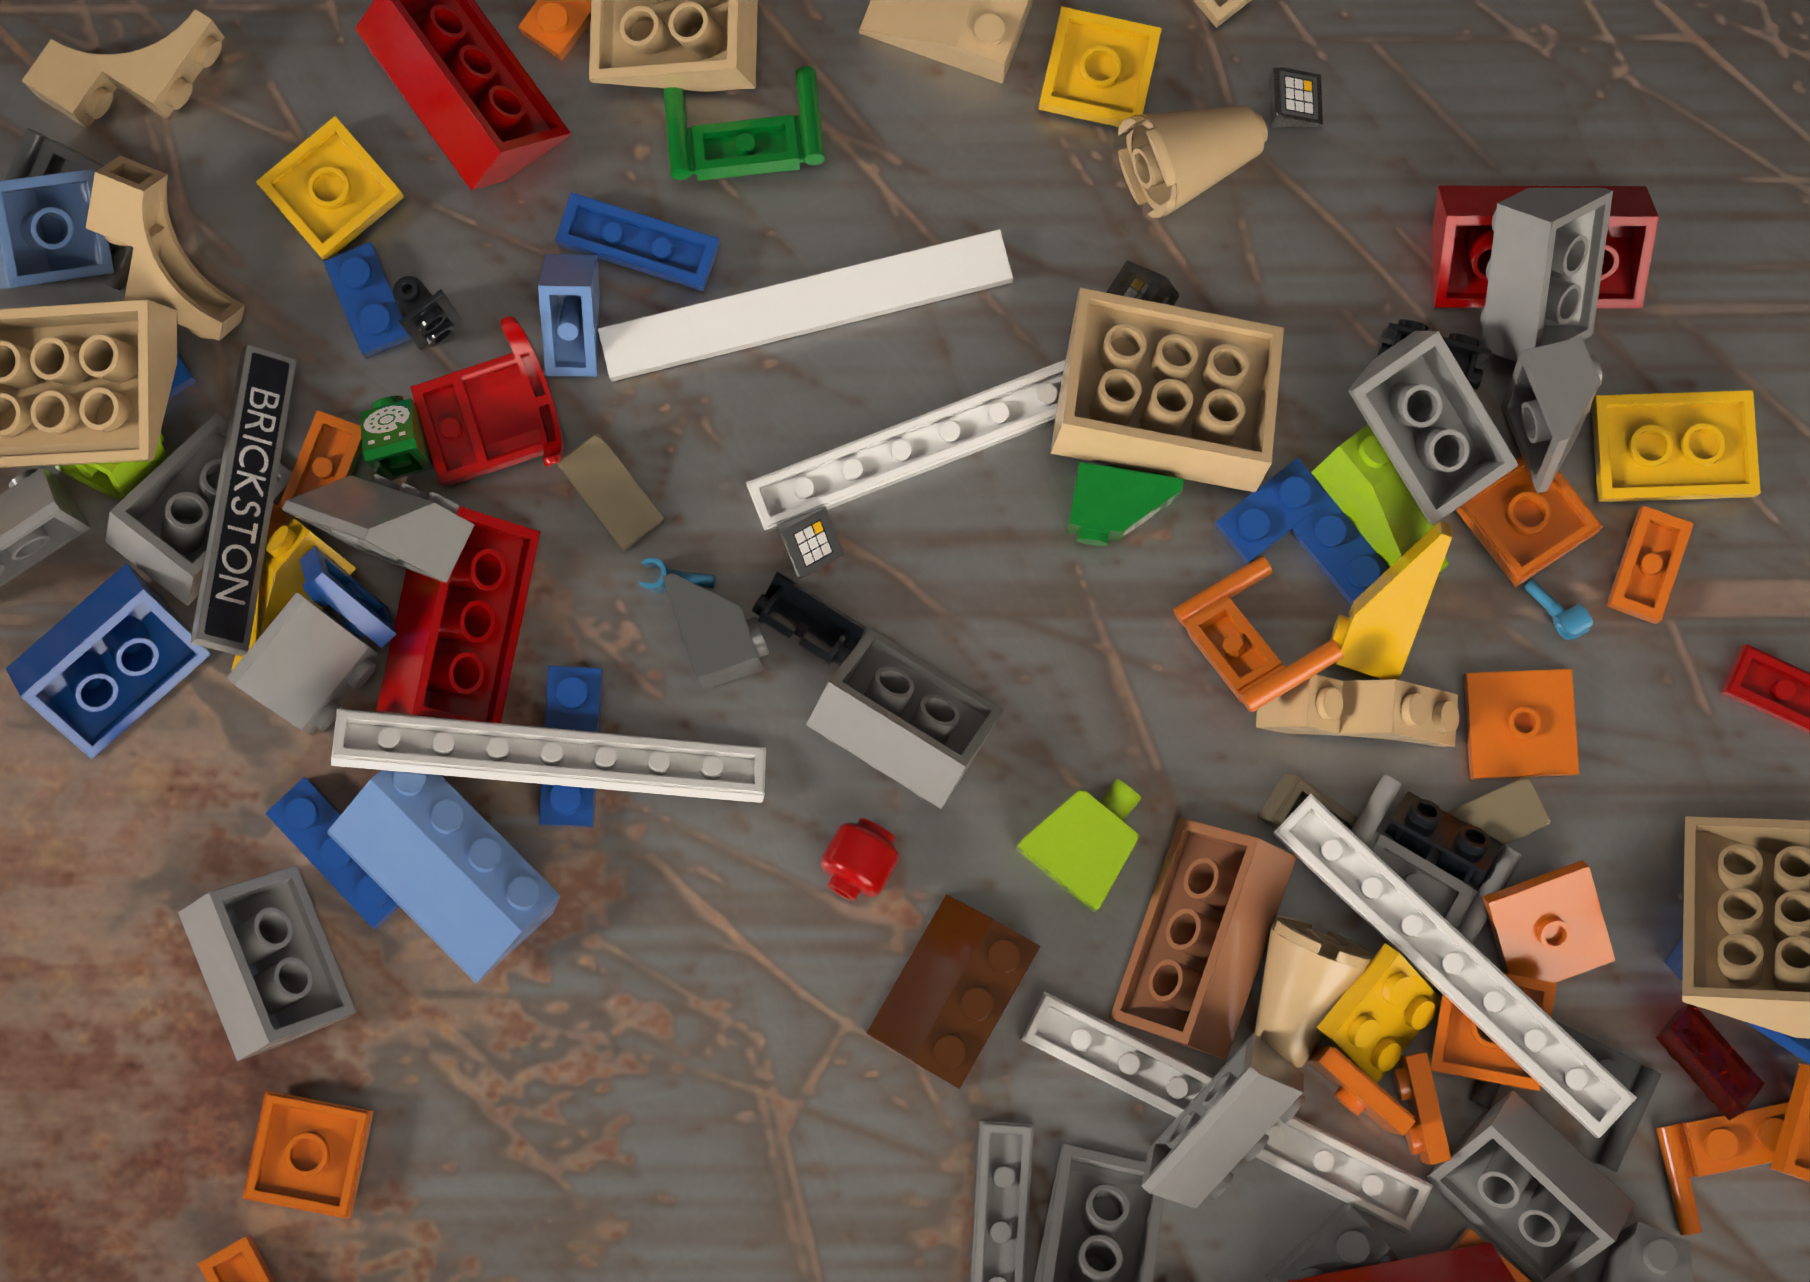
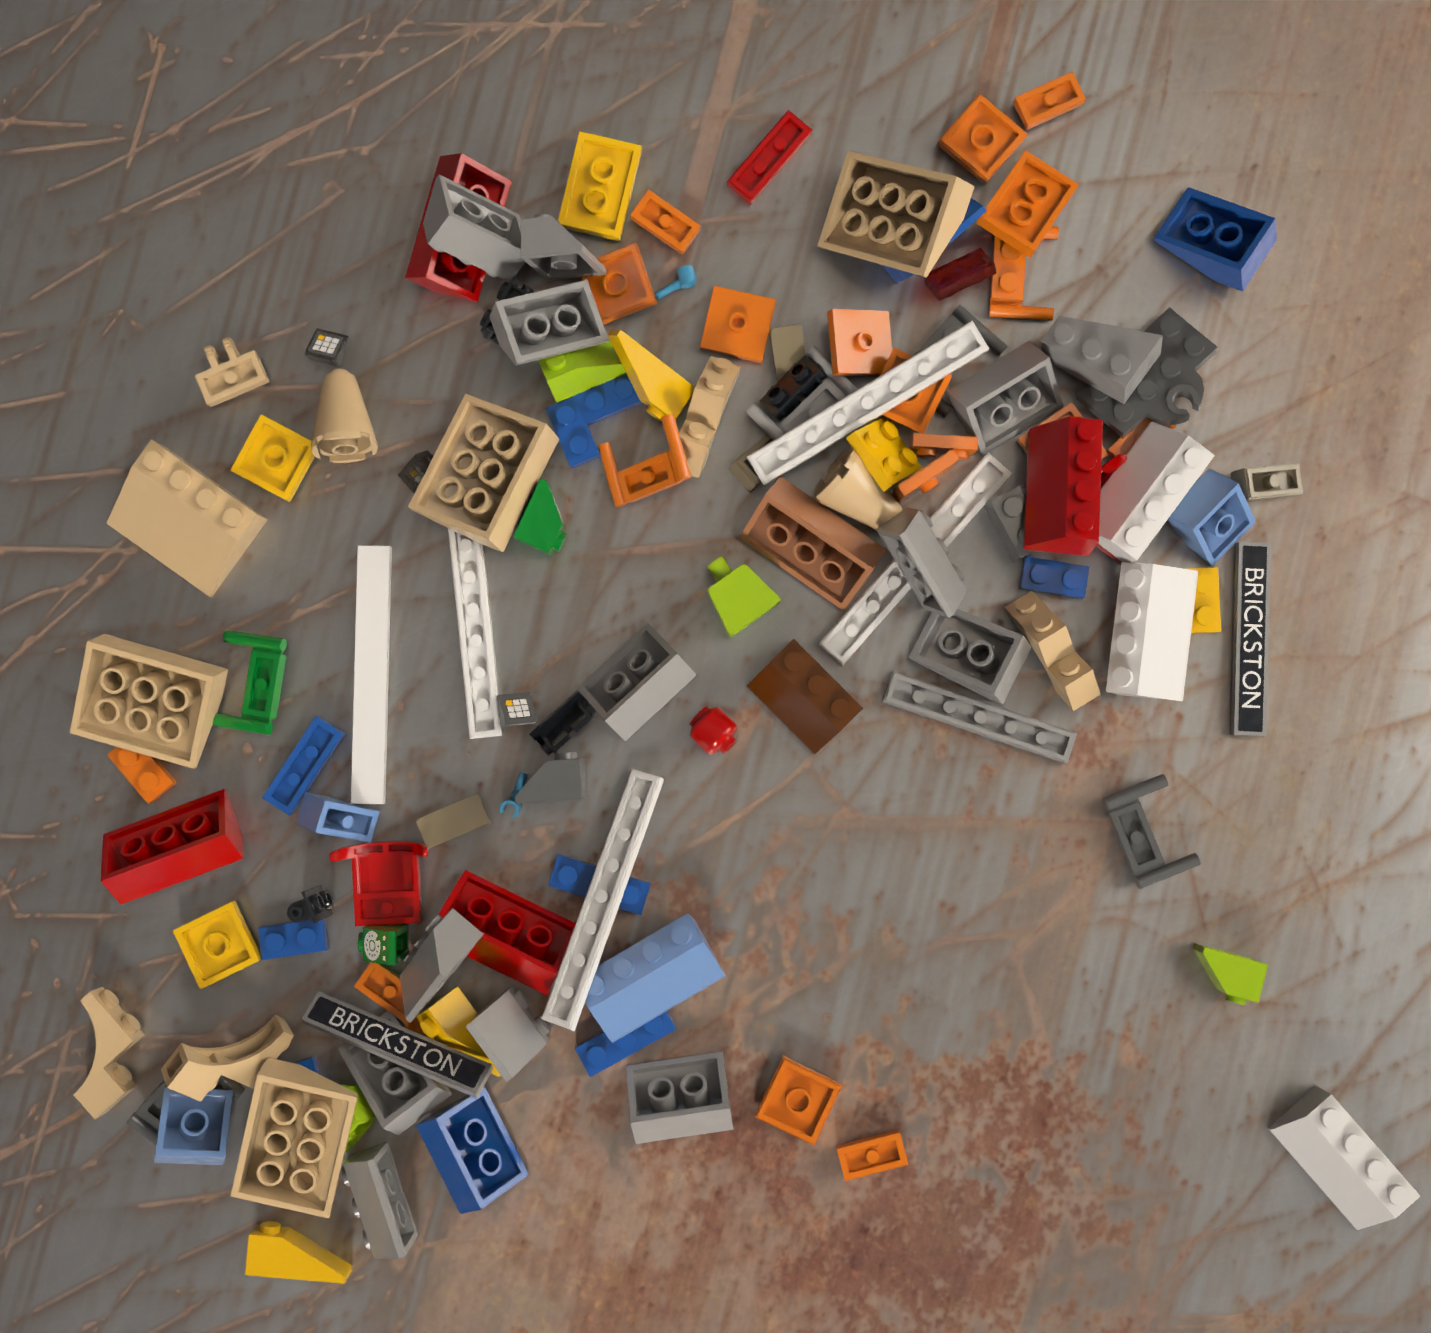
camera: 75 degrees left, 5 degrees up
blue plate [299,546,397,648] -> none

